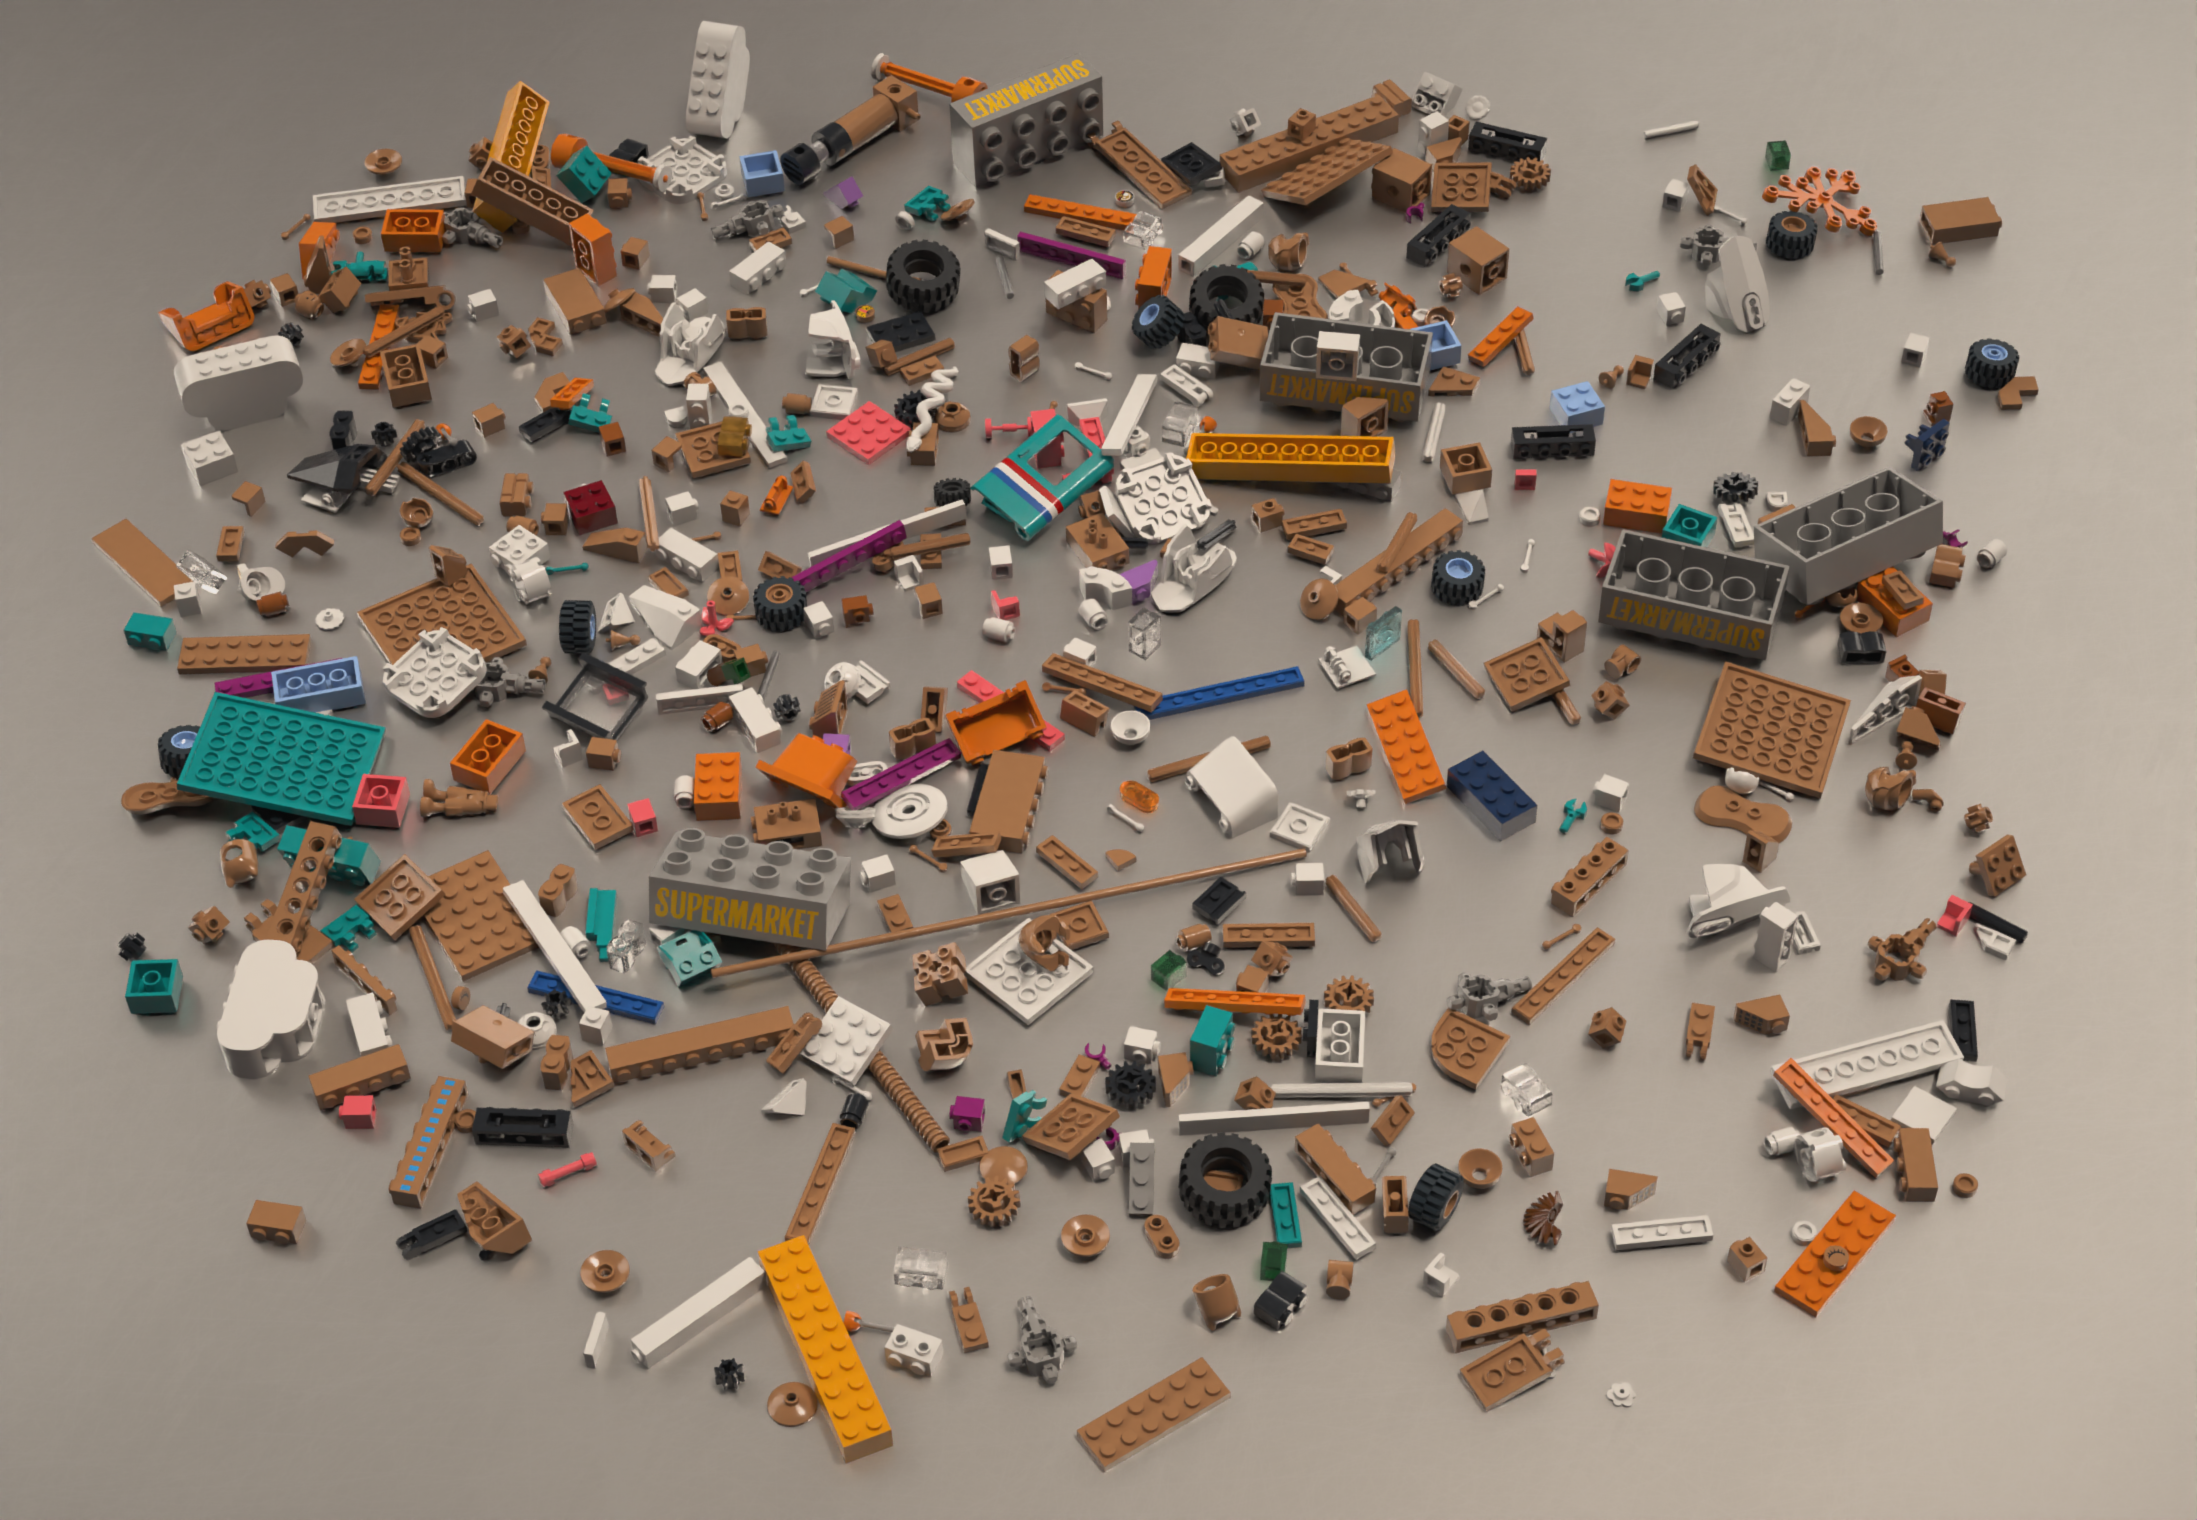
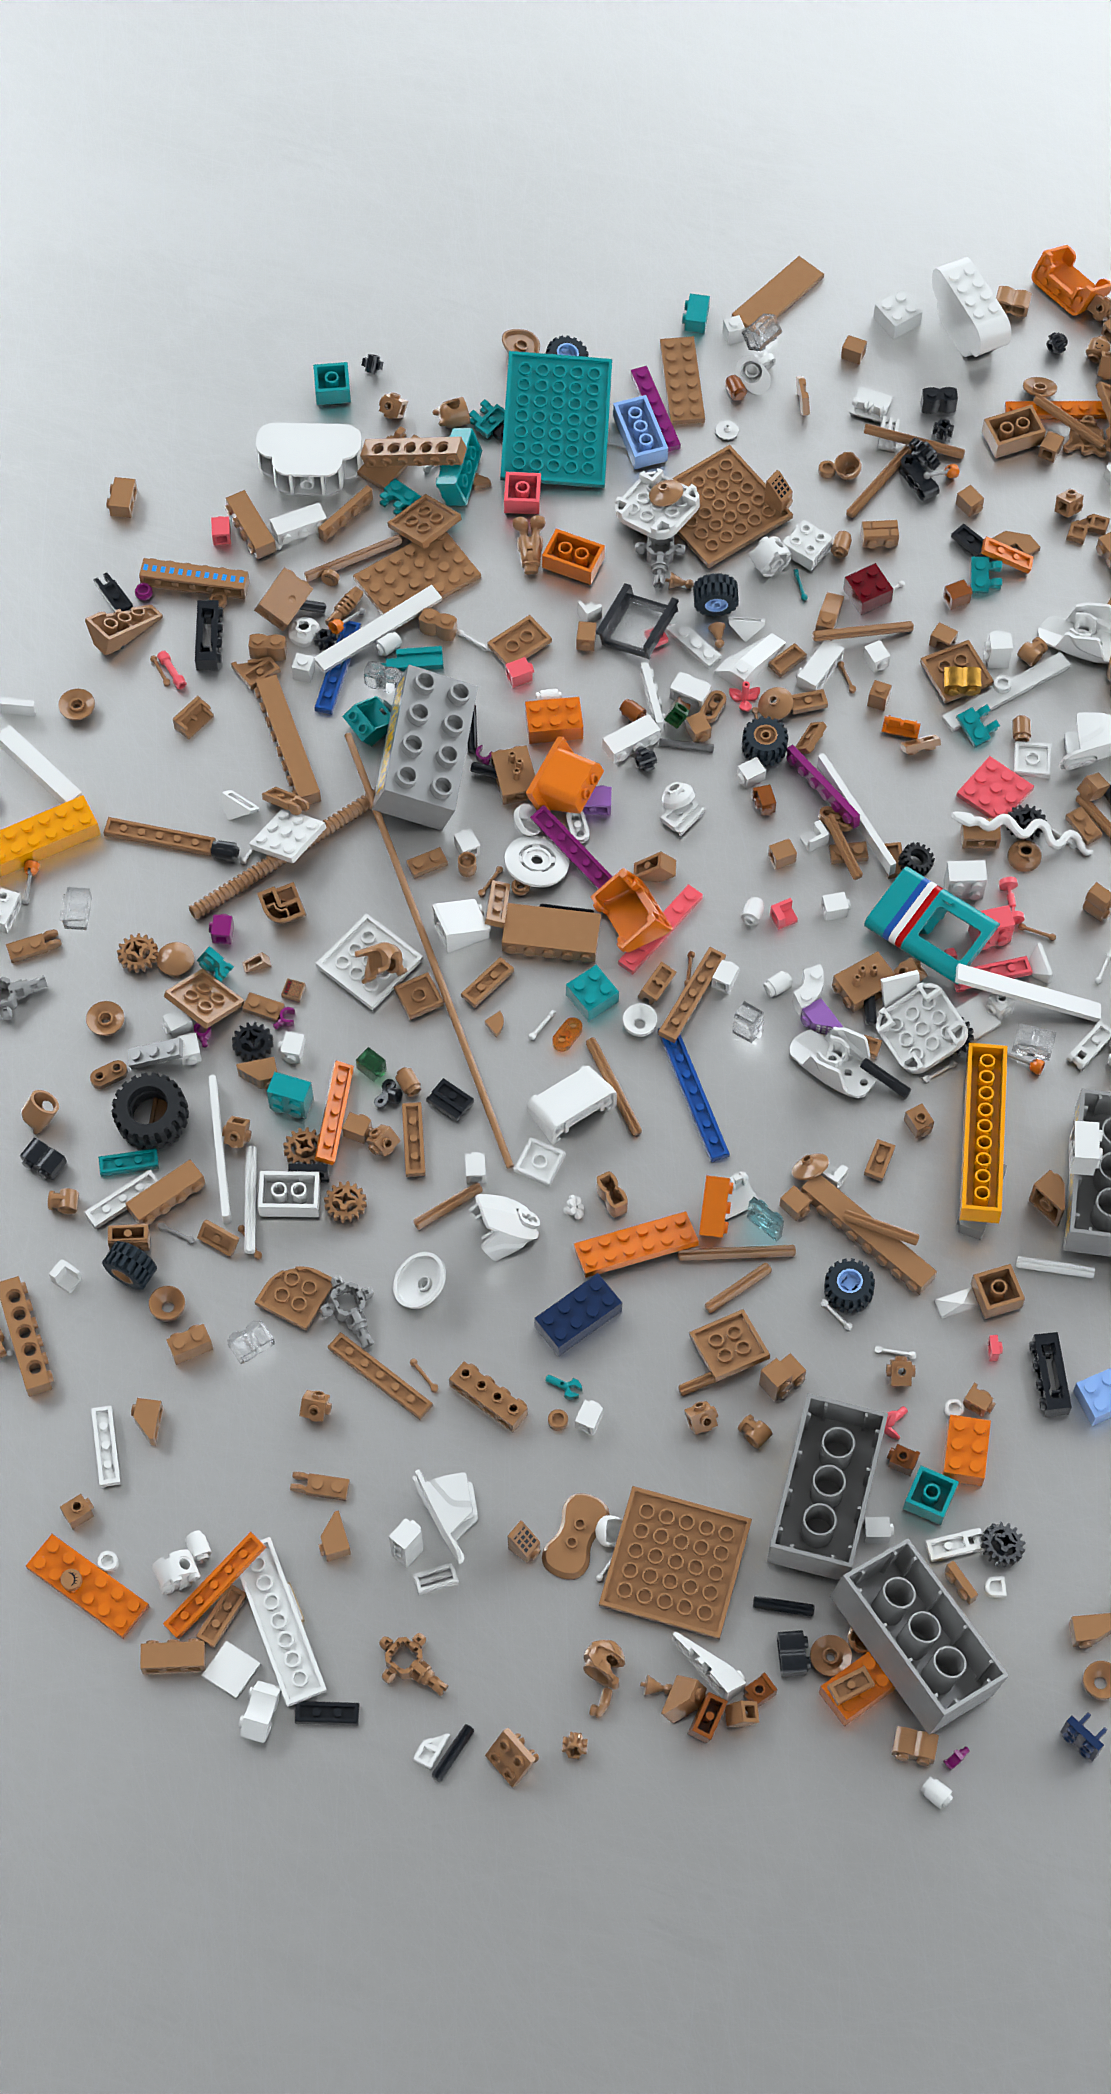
camera: 85 degrees right, 15 degrees up
medium nougat plate [216,526,245,561] -> none
black wedge [287,444,387,494] -> none
medium nougat brick [541,503,569,535] -> none
medium nougat slope [809,680,848,739] -> none
medium nougat brick [889,718,936,760] -> none
medium nougat brick [912,942,968,1006] -> none
medium nougat tile [937,1136,989,1172] -> none
clear green brick [1260,1241,1288,1281] -> none
medium nougat plate [1281,509,1347,540] -> none
reddish brown hair [1523,1191,1563,1246] -> none
coral panel [1937,895,1973,936] -> none
medium nougat tile [1952,1173,1978,1198] -> none
none -> magenta plate [135,583,153,600]
none -> medium nougat hinge [150,655,170,686]
none -> medium nougat tile [281,978,306,1002]
none -> medium nougat hinge [325,586,364,626]
none -> orange hinge [328,608,365,635]
none -> white dish [393,1252,446,1309]
none -> white hinge [457,630,489,652]
none -> medium nougat wheel [458,852,477,877]
none -> teal brick [566,964,619,1022]
none -> medium nougat dish [649,480,683,507]
none -> orange brick [699,1175,733,1238]
none -> black axle [753,1596,815,1616]
none -> medium nougat brick [886,1356,915,1386]
none -> white brick [944,860,987,900]
none -> medium nougat brick [963,1382,996,1418]

